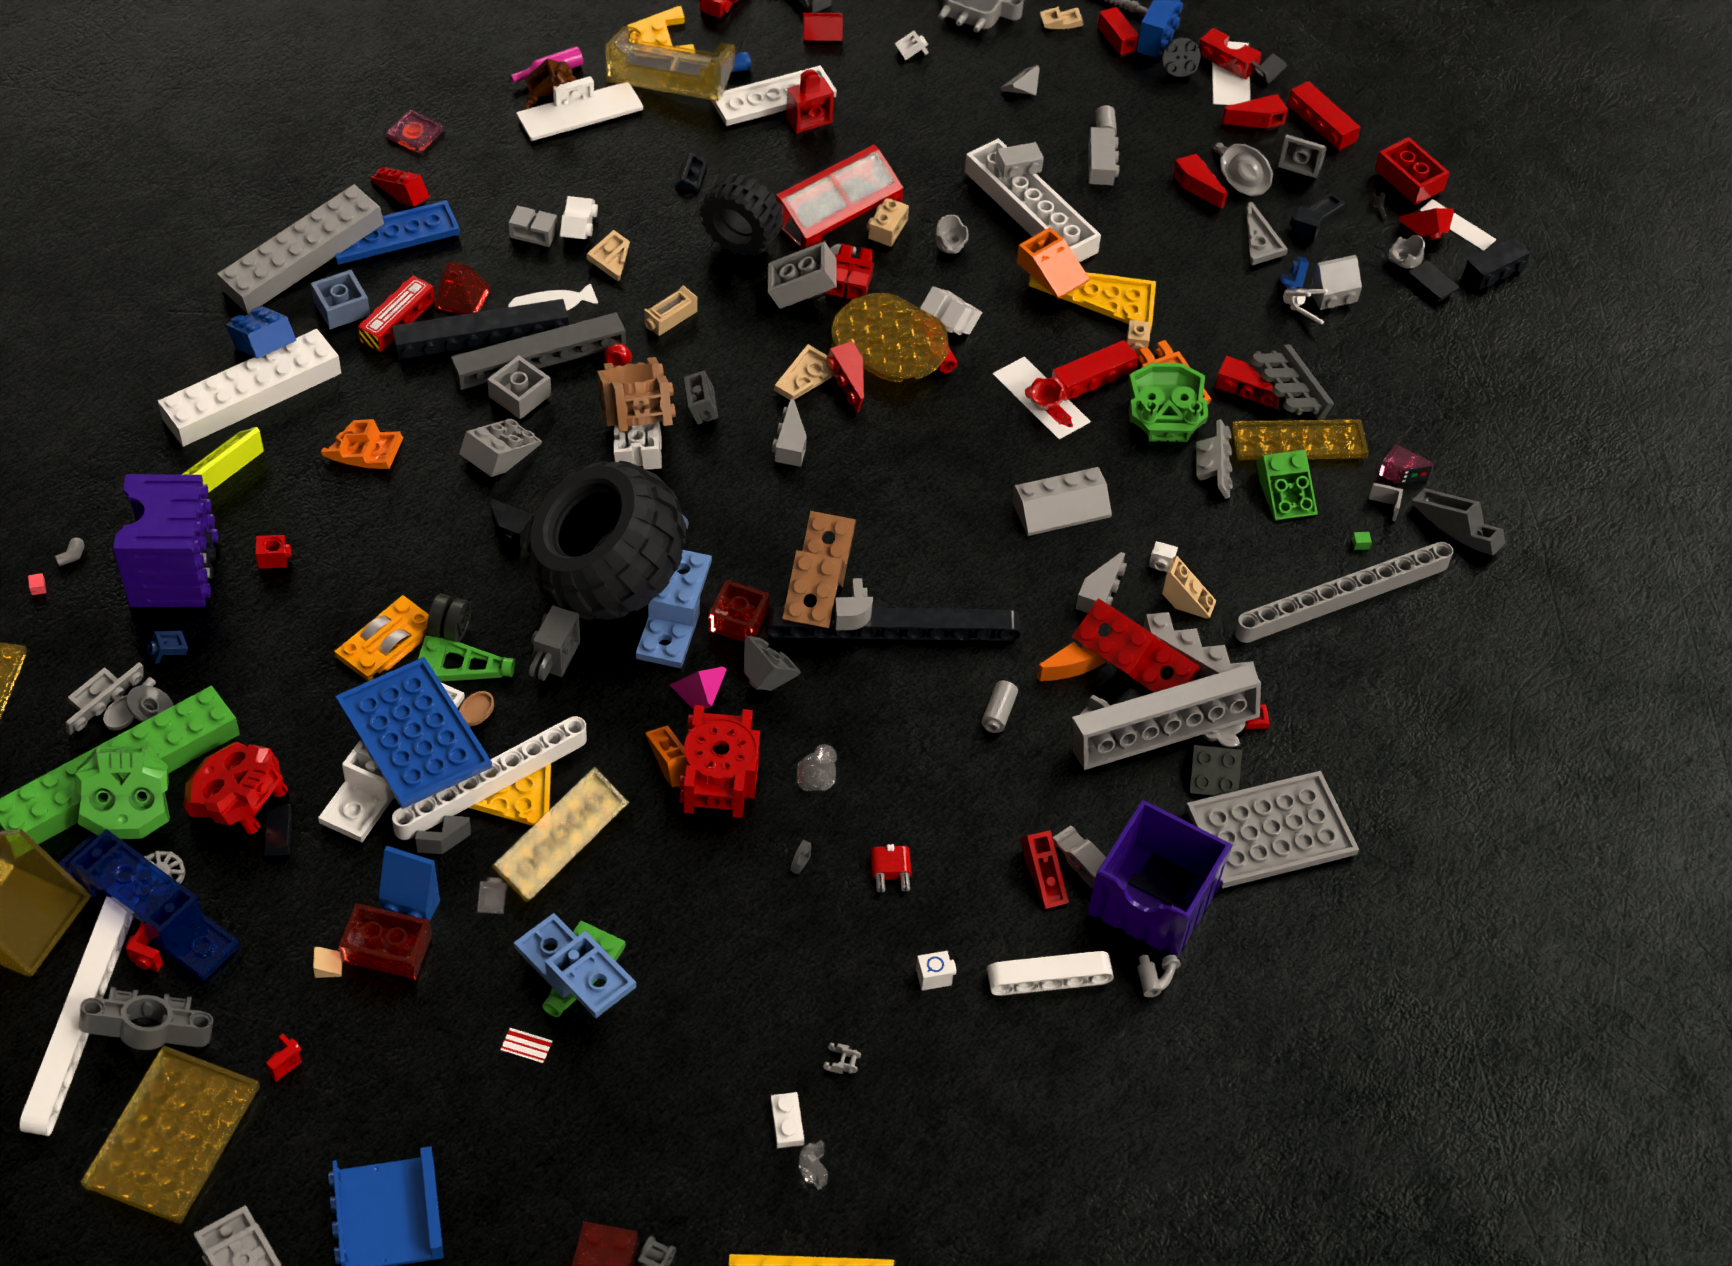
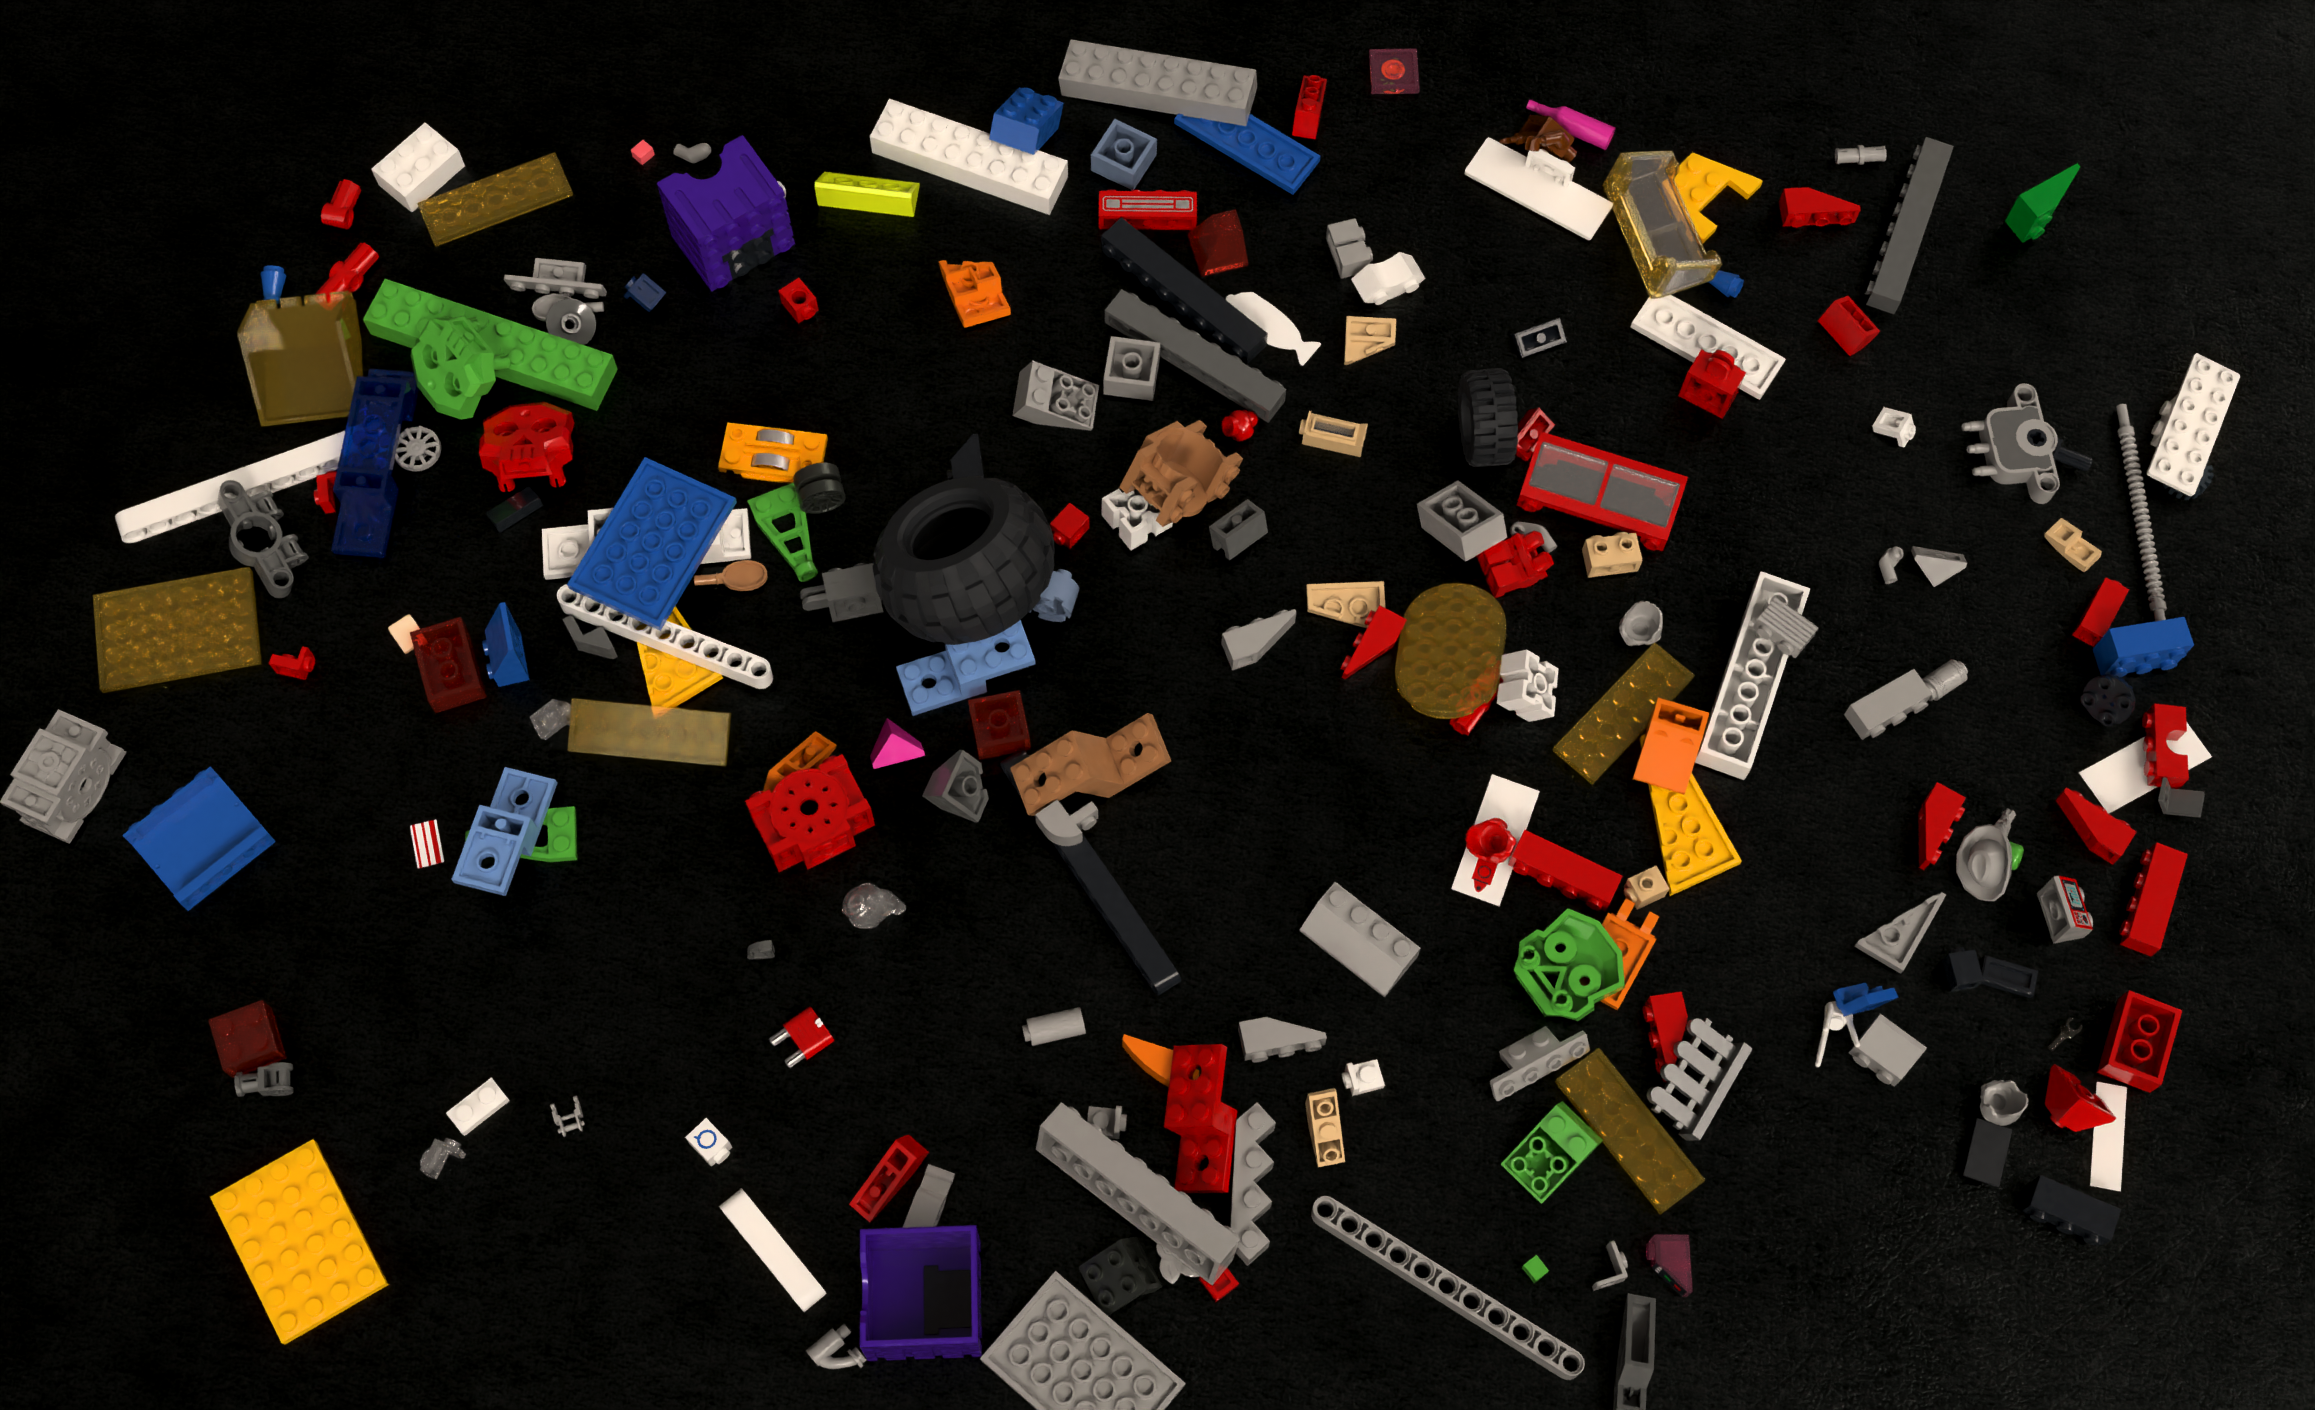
camera: 60 degrees right, 15 degrees up
none -> clear yellow plate [1553,642,1695,785]
none -> light grey arm [1879,546,1904,584]

